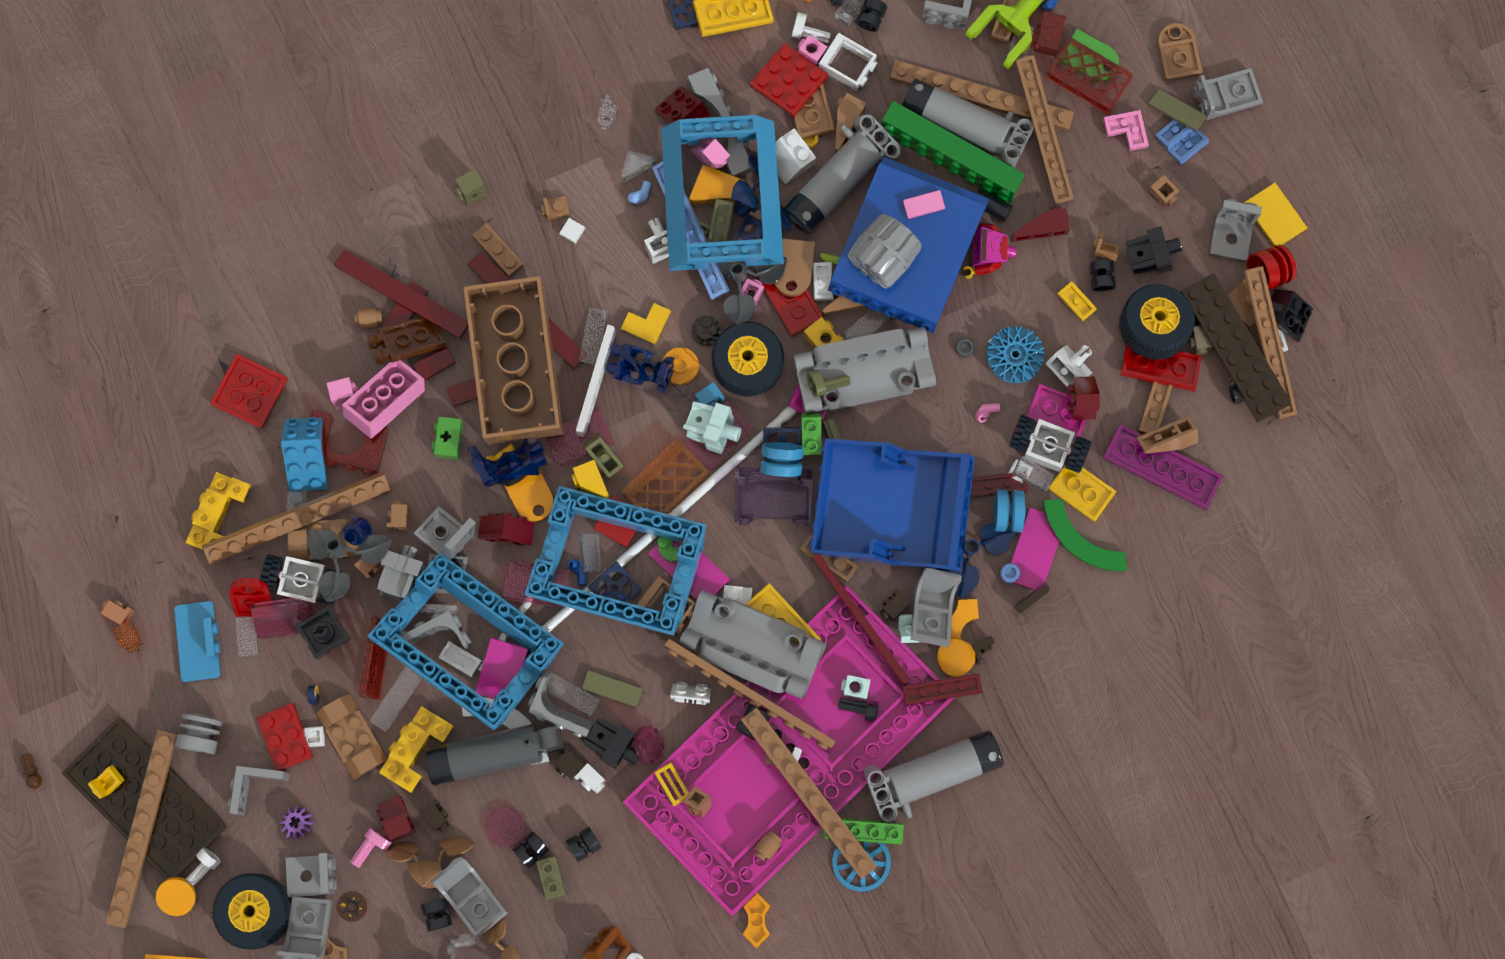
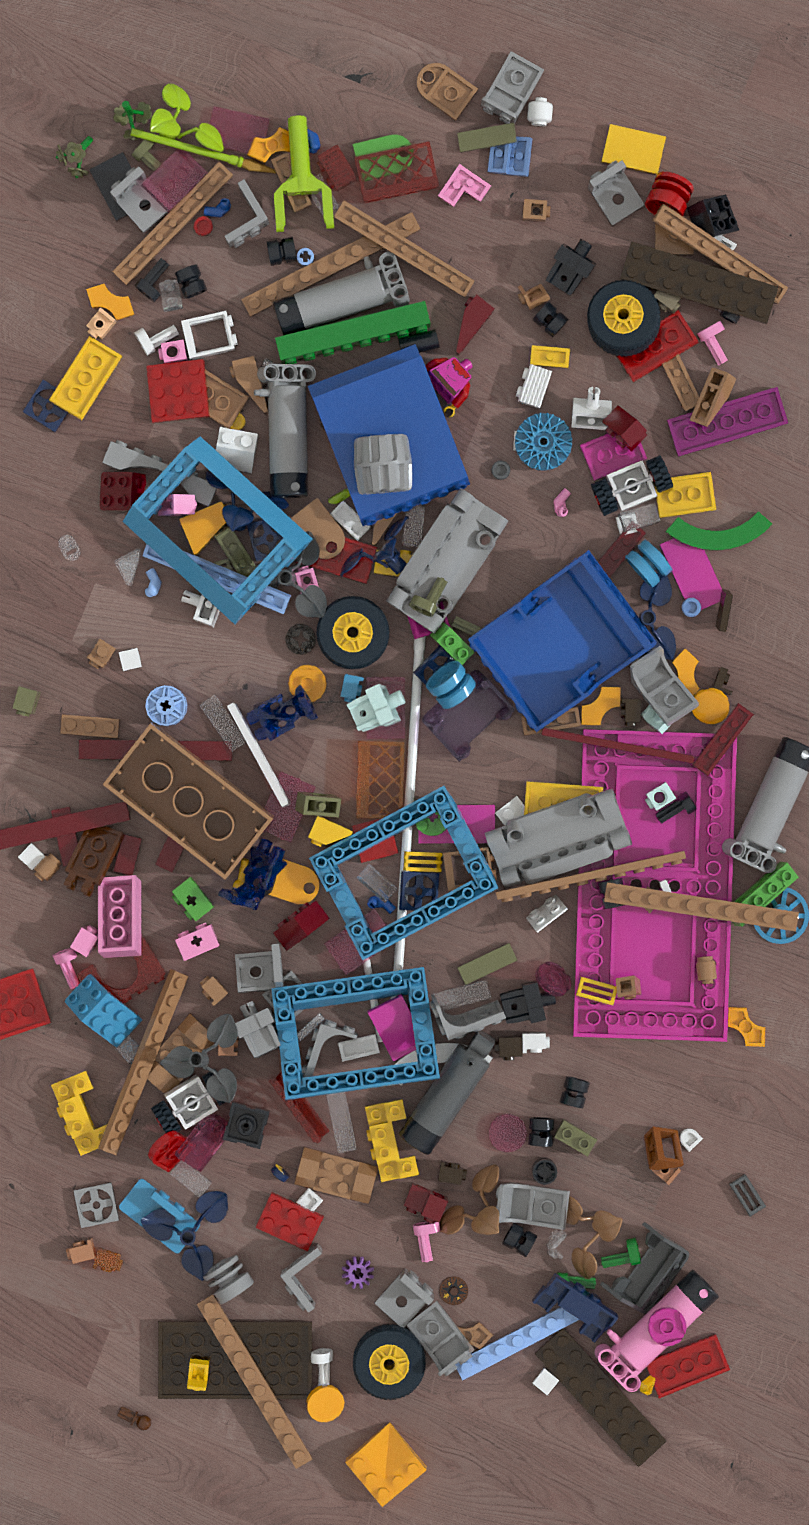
camera: 40 degrees left, 10 degrees up
clear blue head [343,517,372,546] -> none
yellow tile [621,303,671,345] -> none
bright pink tile [903,190,945,219] -> none
none -> white tile [18,843,45,870]
none -> bright pink piece [52,948,80,989]
none -> light grey piece [74,1182,119,1228]
none -> dark blue plant [141,1191,228,1281]
none -> light blue wheel [145,685,188,726]
none -> bright pink brick [175,922,220,961]
none -> black wheel [266,237,297,266]
none -> light blue bush [297,248,314,266]
none -> dark blue plant [340,516,409,577]
none -> yellow tile [403,851,443,872]
none -> white brick [515,364,552,409]
none -> white head [527,97,553,127]
none -> black wheel [532,1157,558,1185]
none -> light orange tile [581,687,621,725]
none -> bright pink piece [697,321,728,366]

